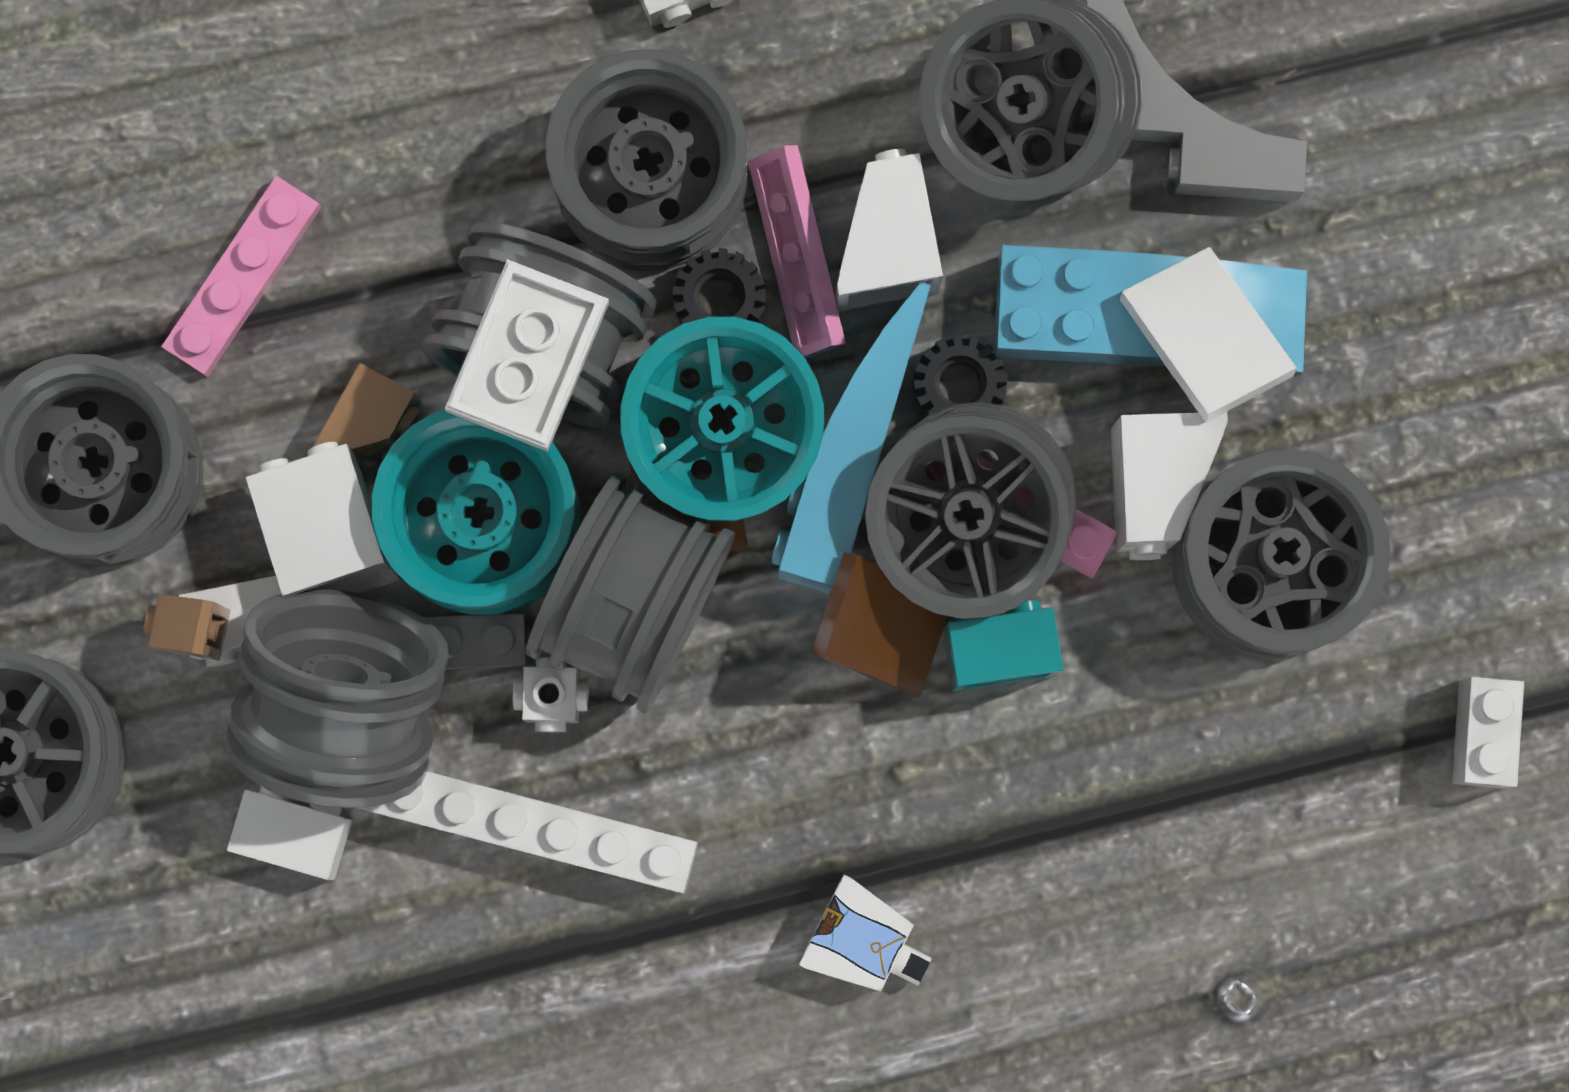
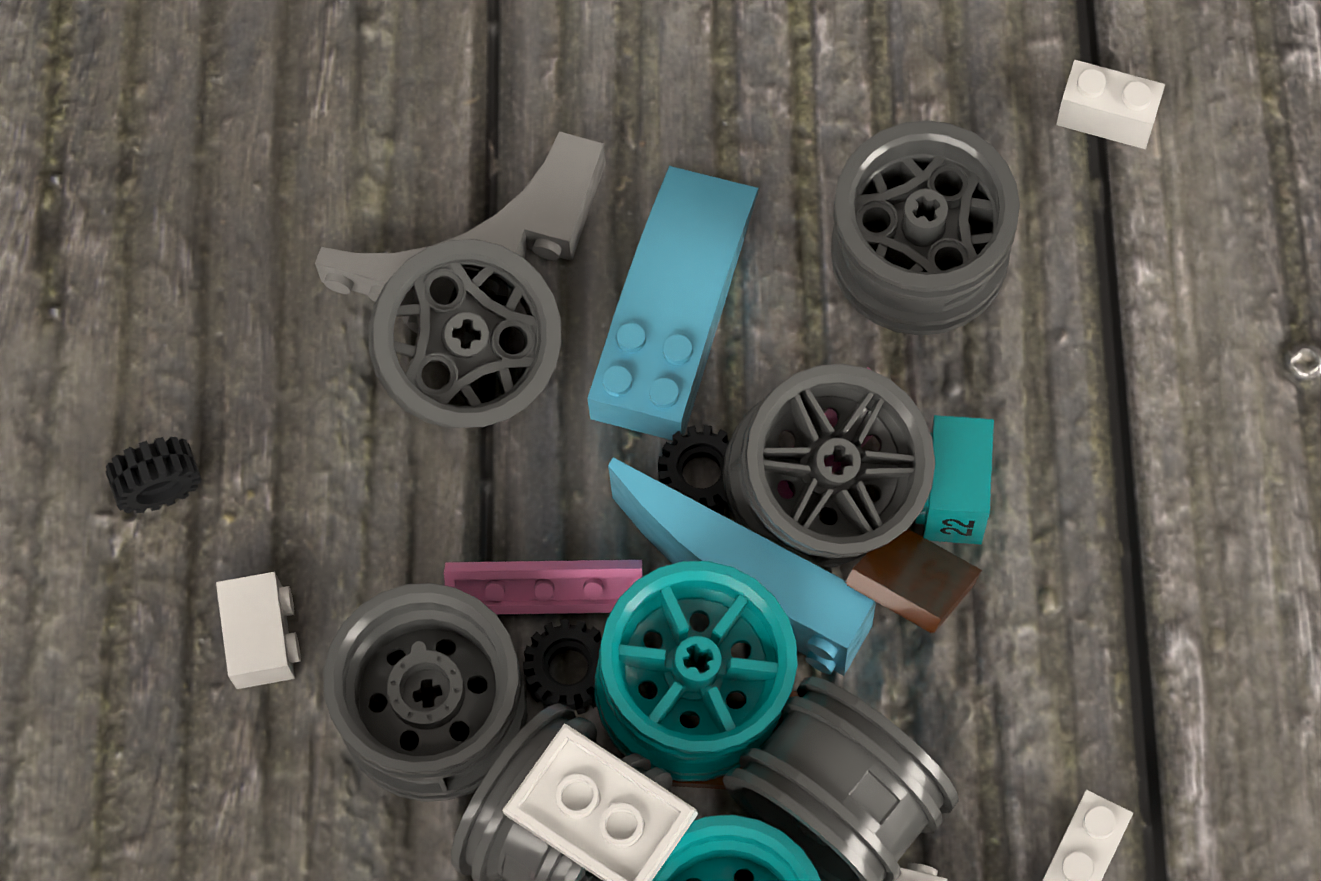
camera: 70 degrees left, 15 degrees down
torso [799,875,932,991] -> none
white slope [836,149,943,312] -> none
white slope [1111,412,1228,560] -> none
white tile [1120,247,1297,423] -> none

